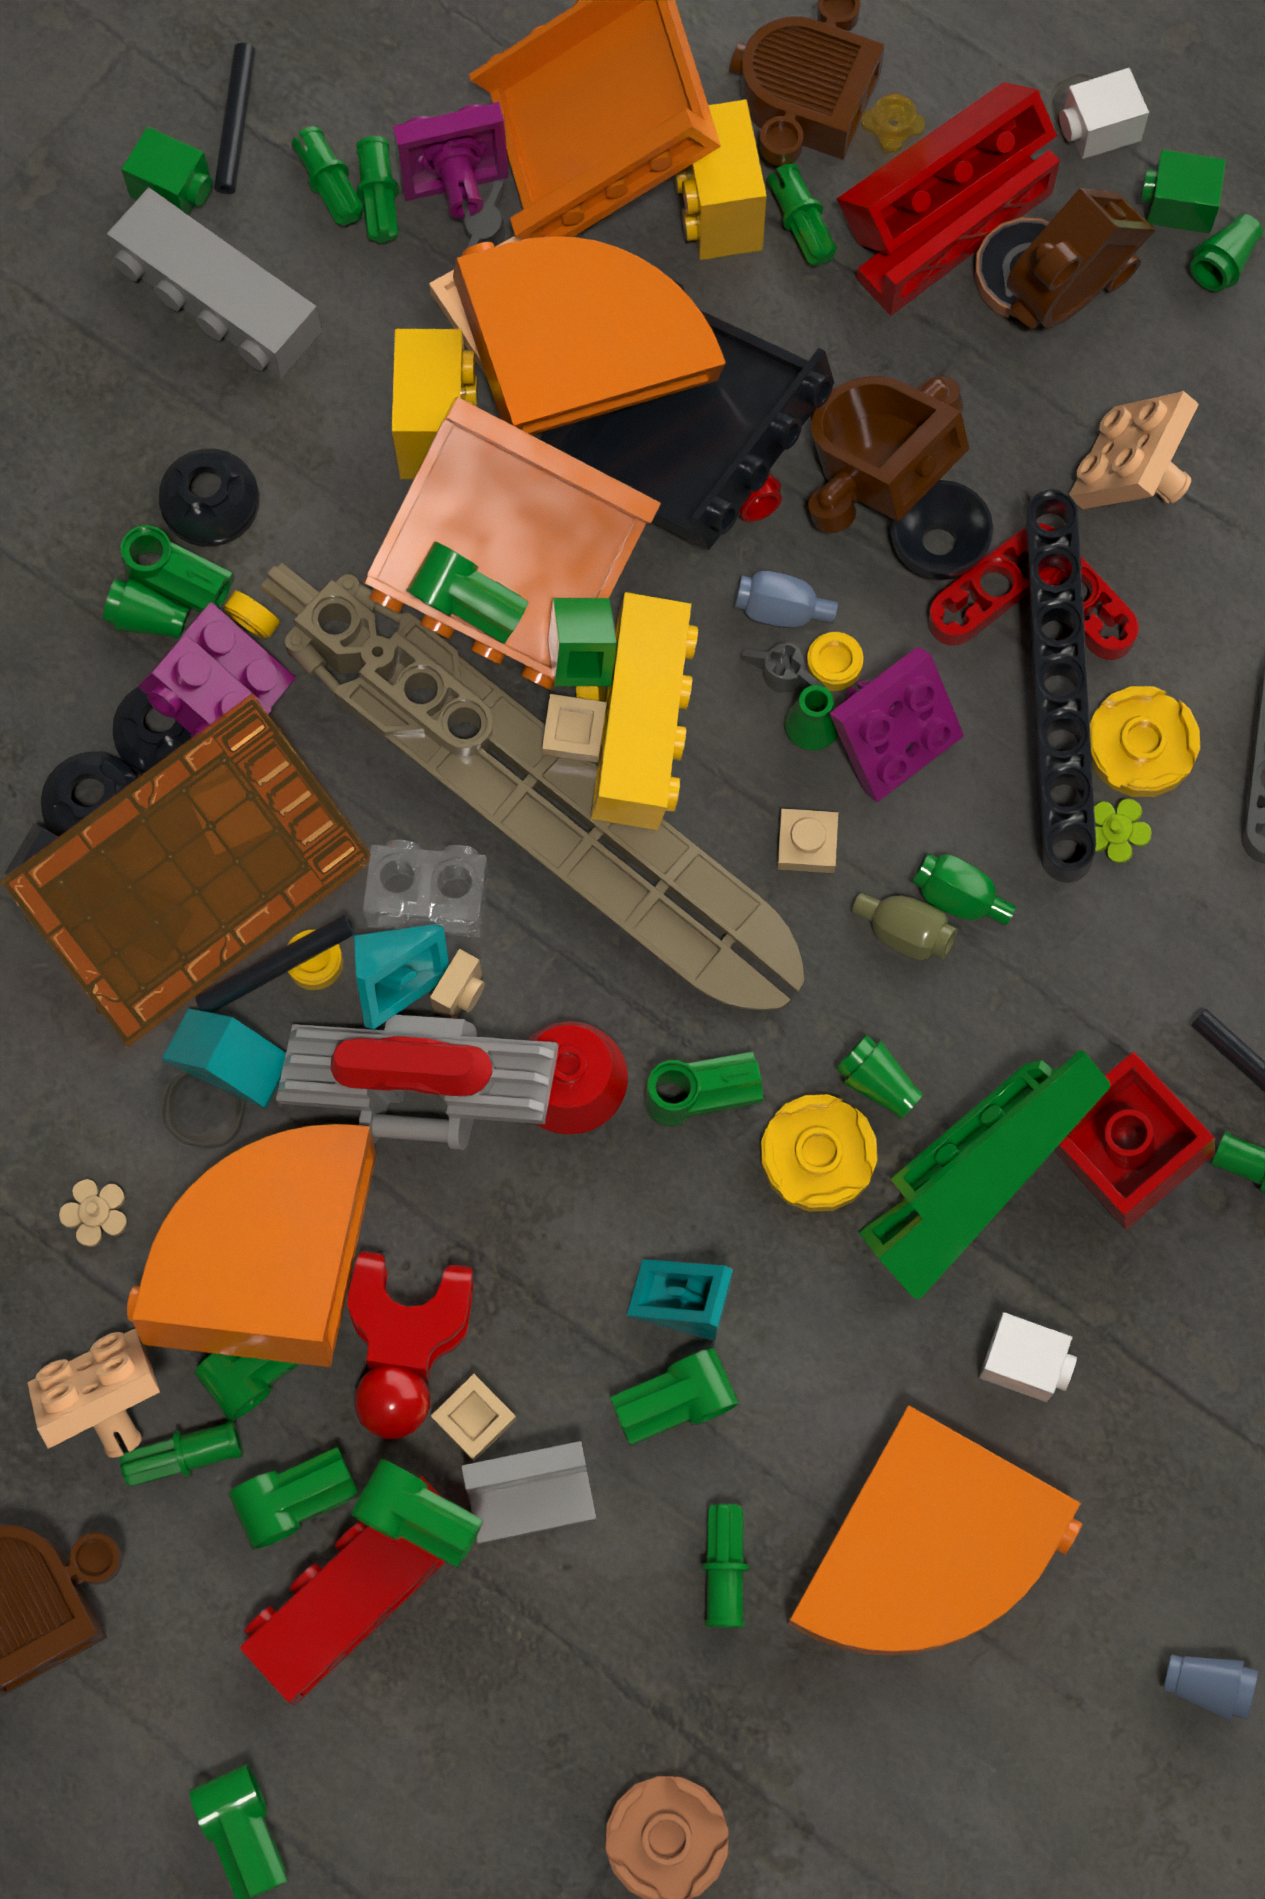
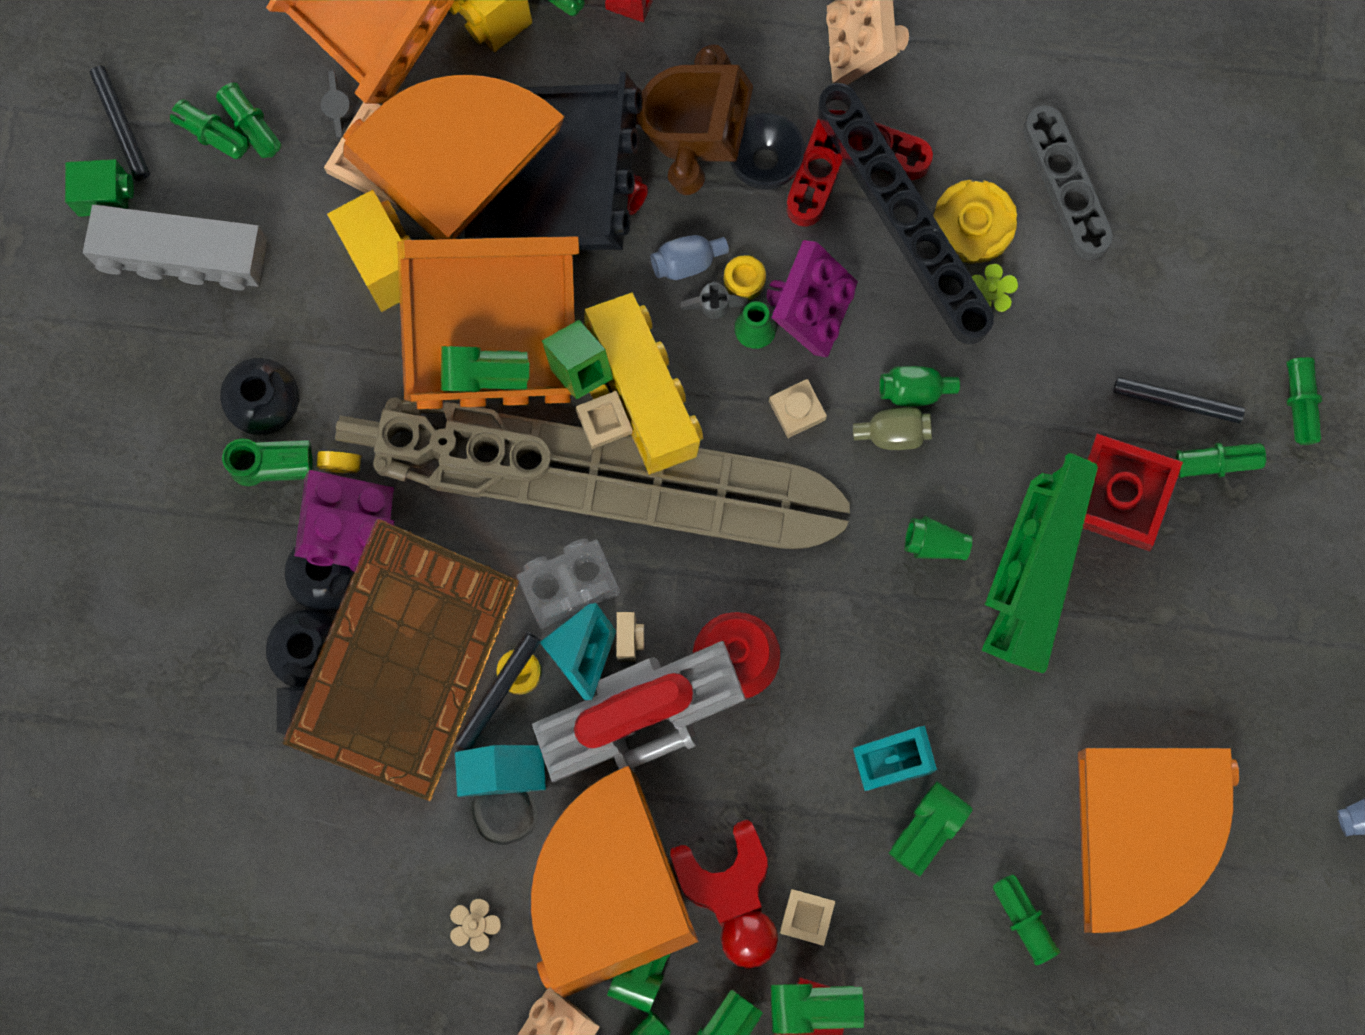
camera: 25 degrees left, 5 degrees up
green cone [102,577,190,639] -> none
magenta plate [392,102,509,218] -> none
light grey panel [462,1441,597,1545] -> none
green piece [644,1052,764,1126] -> none
yellow tile [761,1095,877,1212] -> none
white brick [979,1312,1077,1402] -> none

